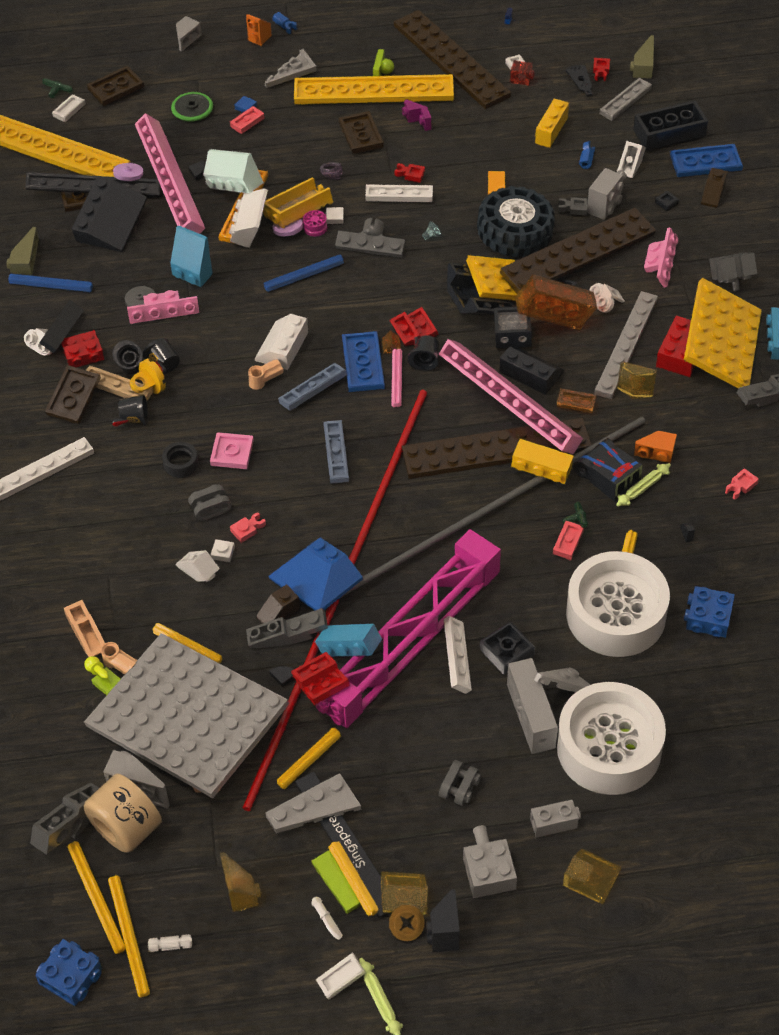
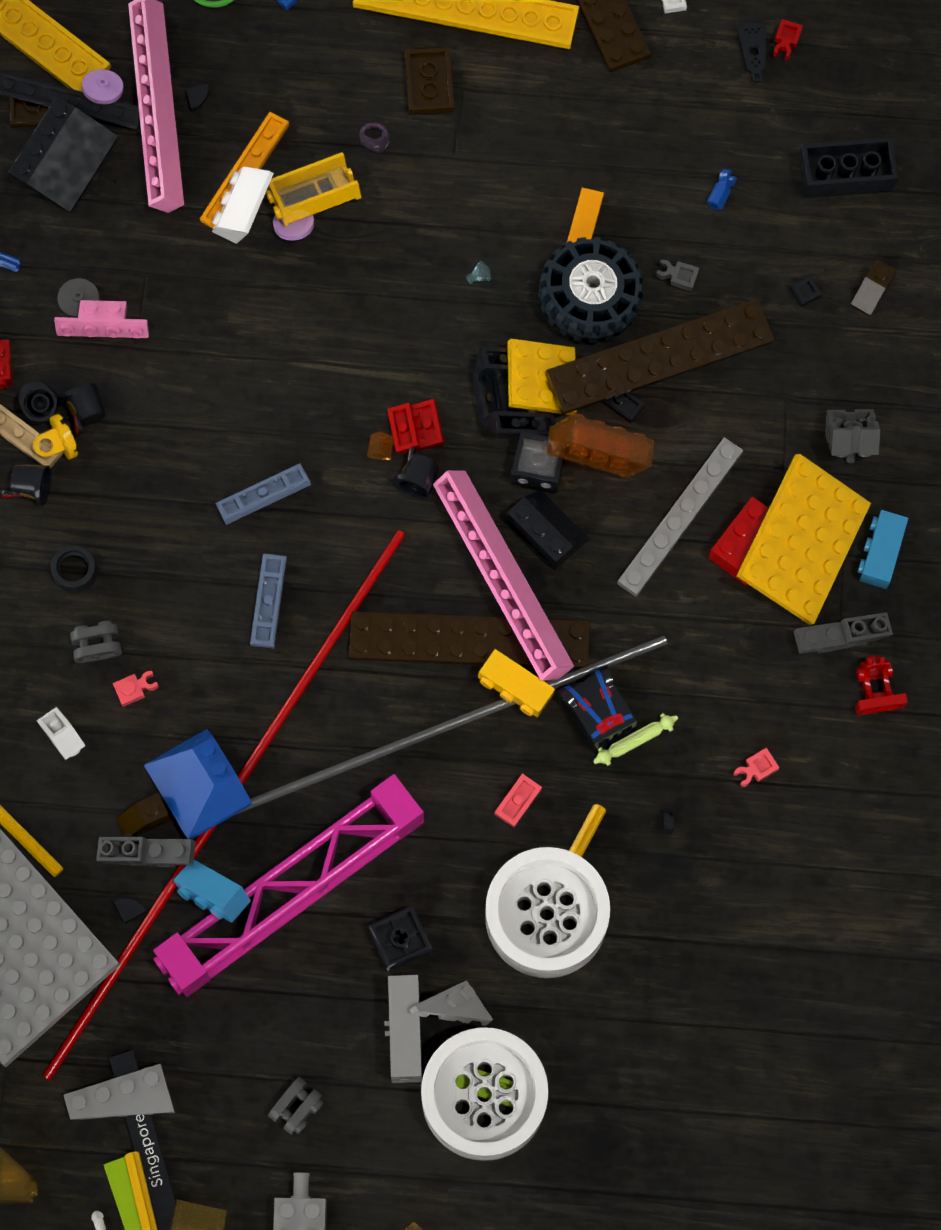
camera: 10 degrees right, 20 degrees up
dark azure slope [171,225,212,287] -> none
light aqua slope [203,149,264,193] -> none
bright pink plate [210,432,254,469] -> none
white plate [211,540,235,562] -> none
coral plate [230,106,265,134] -> none
light nougat piece [248,359,283,390] -> none
white slope [255,314,308,370] -> none
blue axle [264,255,344,292] -> none
yellow axle [277,728,340,789] -> none
red slope [291,652,350,705] -> none
dark pink wheel [303,210,327,237] -> none
white tile [326,207,343,224] -> none
dark grey plate [335,218,405,258] -> none
blue tile [342,331,385,392] -> none
white plate [365,185,433,202] -> none
bright pink axle [392,349,402,407] -> none
red plate [394,163,425,183] -> none
magenta slope [402,100,431,131] -> none
white plate [444,616,471,694] -> none
clear red brick [510,60,535,86] -> none
light grey brick [530,800,581,838] -> none
yellow brick [535,99,569,148] -> none
clear orange plate [557,388,597,413] -> none
clear green piece [562,502,588,528] -> none
light grey brick [587,168,627,220] -> none
white bracket [589,283,624,313] -> none
light grey tile [599,78,652,121] -> none
white slope [617,141,646,178] -> none
clear yellow slope [617,361,657,399] -> none
olive slope [630,35,654,79] -> none
orange slope [634,431,677,463] -> none
bright pink bracket [644,228,678,288] -> none
blue tile [670,144,743,177] -> none
blue brick [684,586,735,638] -> none

